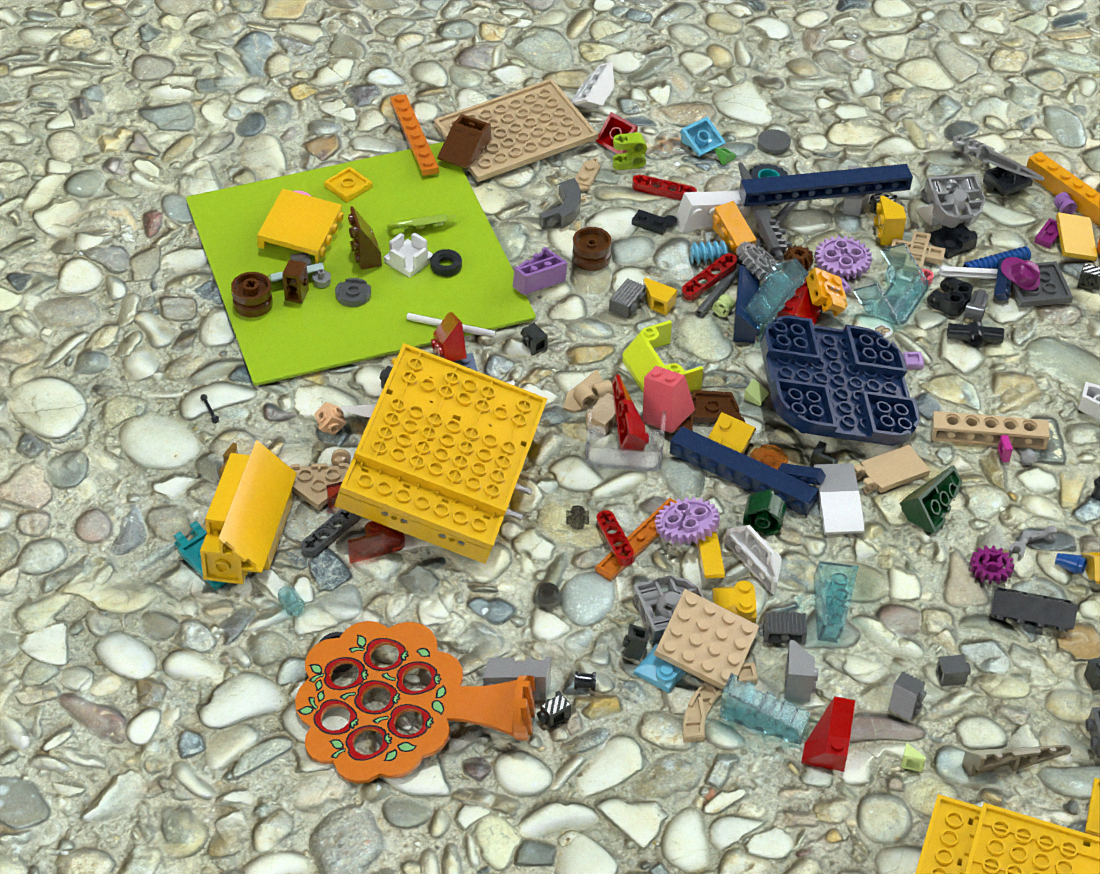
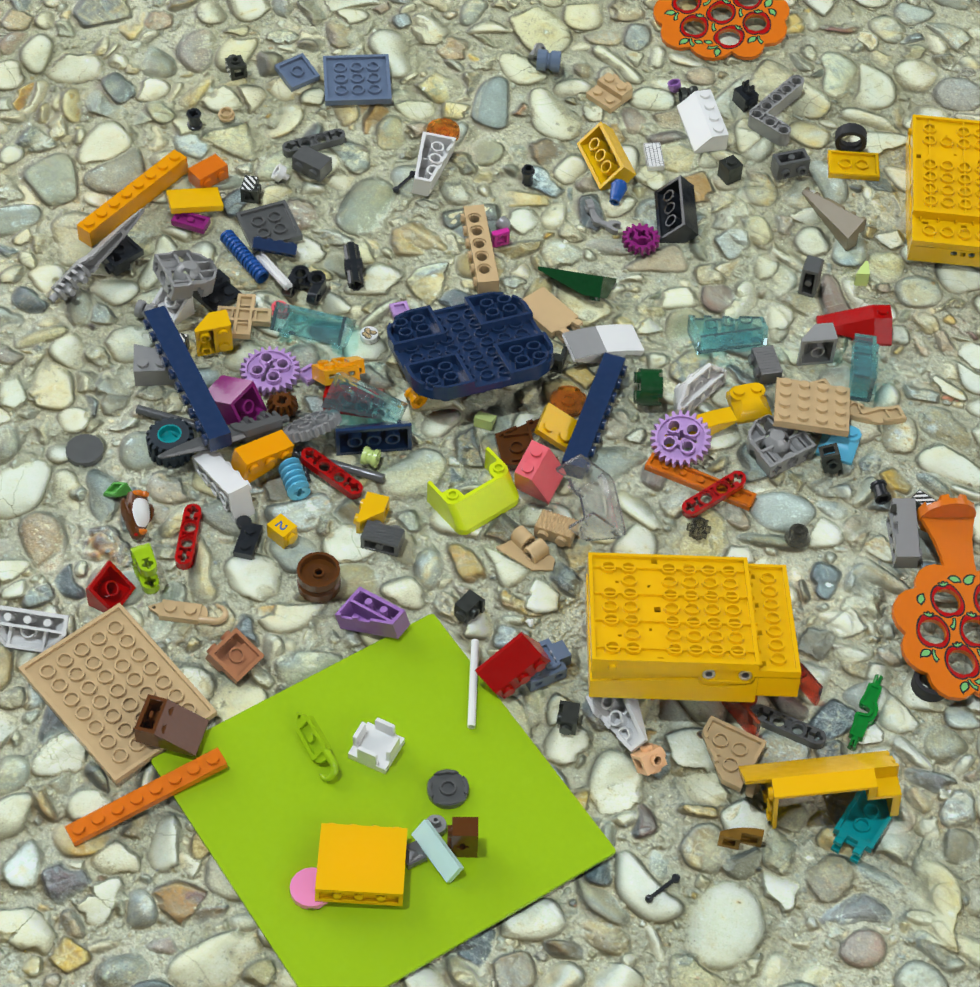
camera: 105 degrees left, 5 degrees up
reddish brown wheel [231,272,273,317] -> none
clear light blue brick [278,586,305,616] -> none
yellow tile [324,167,373,202] -> none
tan tile [331,449,351,466] -> none
reddish brown slope [348,206,382,270] -> none
black tyre [430,249,462,277] -> none
dark grey arch [539,178,581,230] -> none
red wedge [612,375,649,452] -> none
medium azure slope [680,116,726,157] -> none
dark blue piece [778,463,826,485] -> none
dark grey brick [936,654,971,687] -> none
dark grey piece [963,289,989,322] -> none
magenta piece [1001,257,1041,291] -> none
medium lavender wheel [1053,192,1077,214] -> none
none -> animal [120,490,154,541]
none -> nougat plate [205,628,265,684]
none -> magenta slope [208,375,267,426]
none -> yellow brick [267,513,298,549]
none -> green piece [847,674,883,751]

